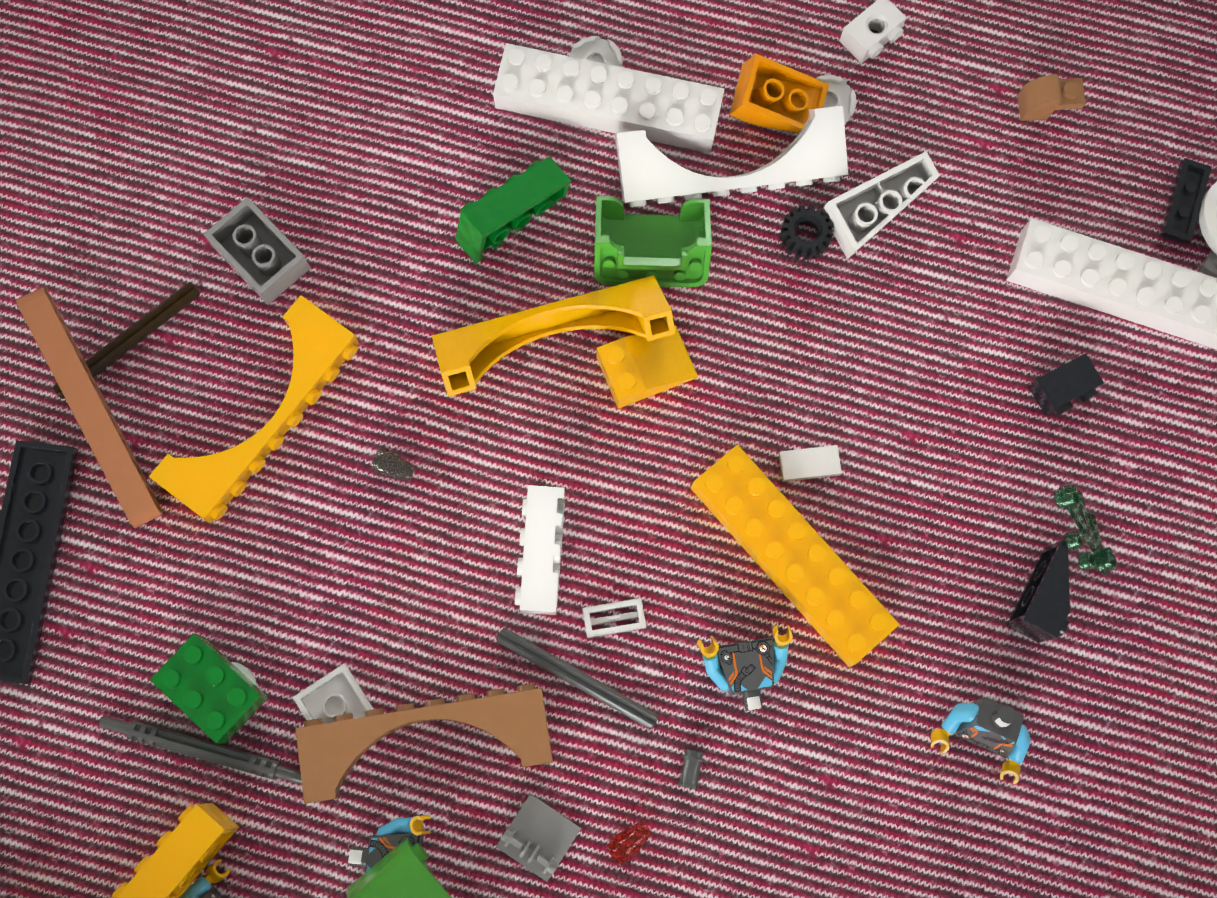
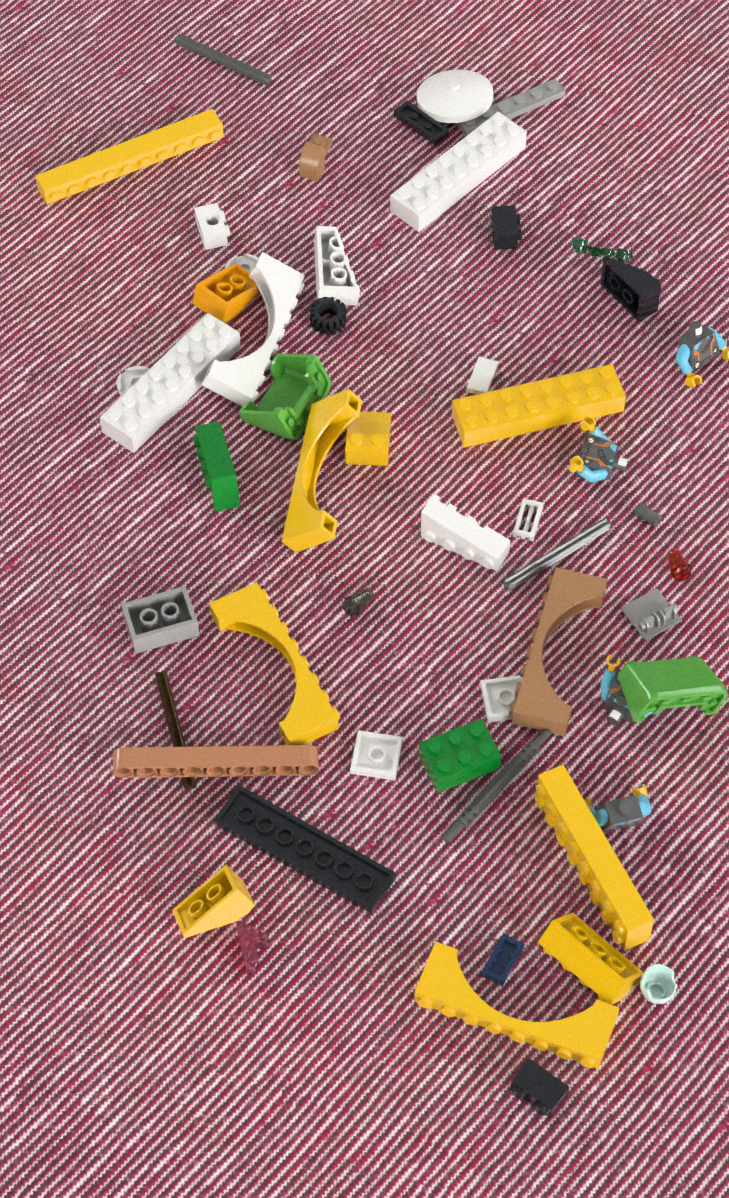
camera: 60 degrees left, 20 degrees down
none -> white tile [350,730,403,780]

